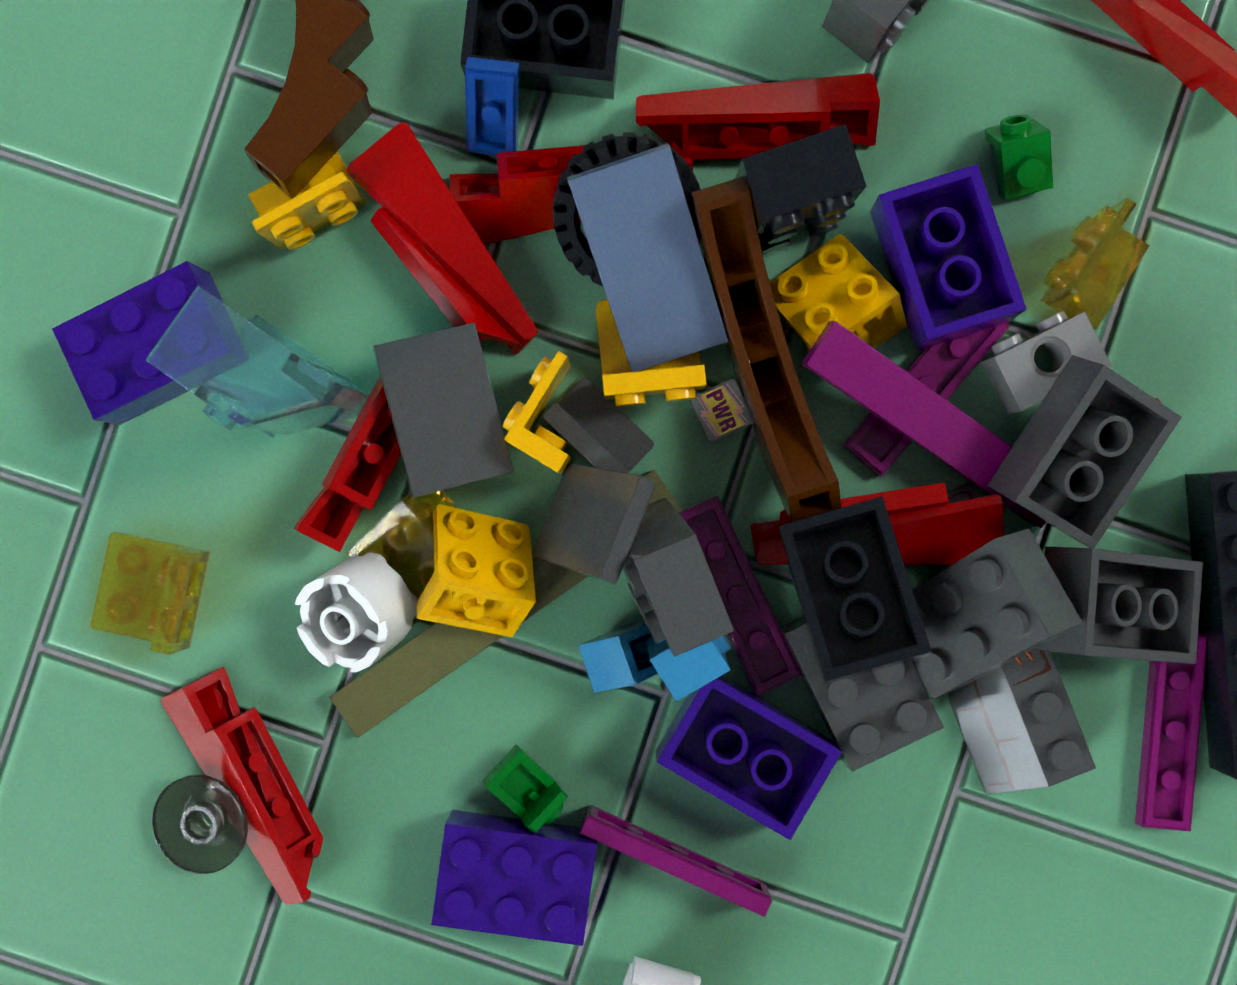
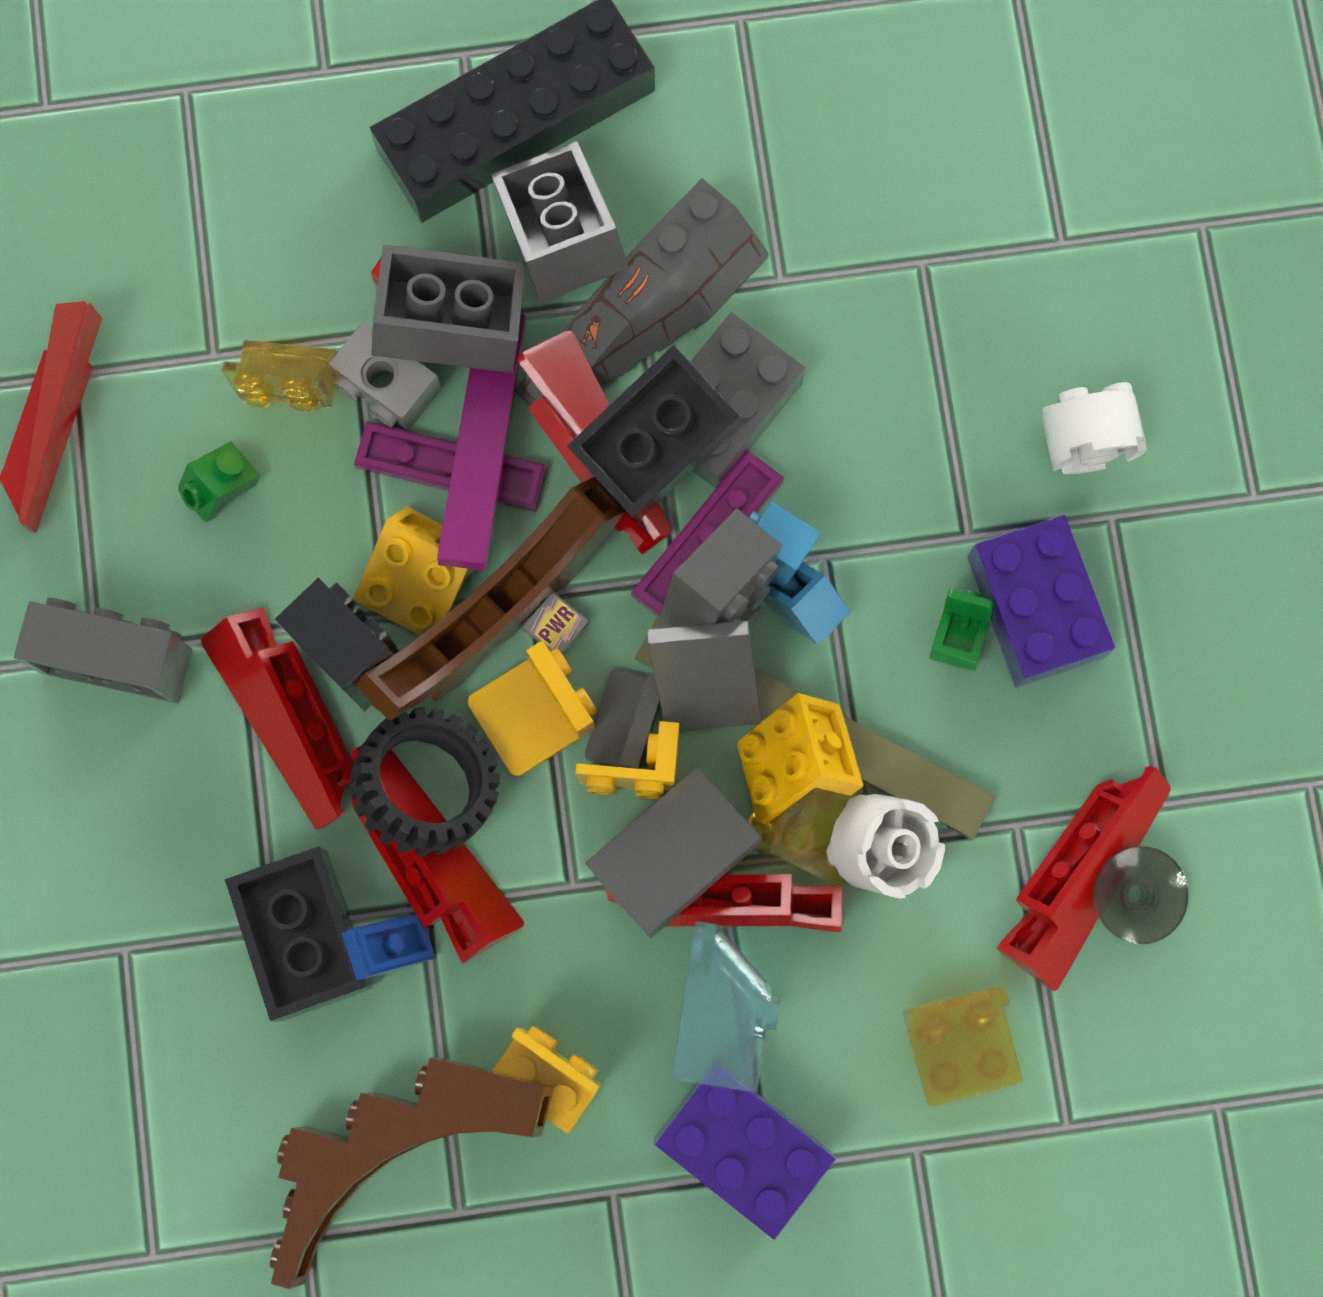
camera: 120 degrees left, 10 degrees down
red wedge [346,122,538,355] -> none
sand blue tile [567,143,728,372] -> none
magenta tile [580,805,772,917] -> none
dark purple brick [655,676,842,840] -> none
dark purple brick [870,164,1027,351] -> none
dark grey brick [912,529,1083,699] -> none
magenta tile [1135,632,1207,831] -> none

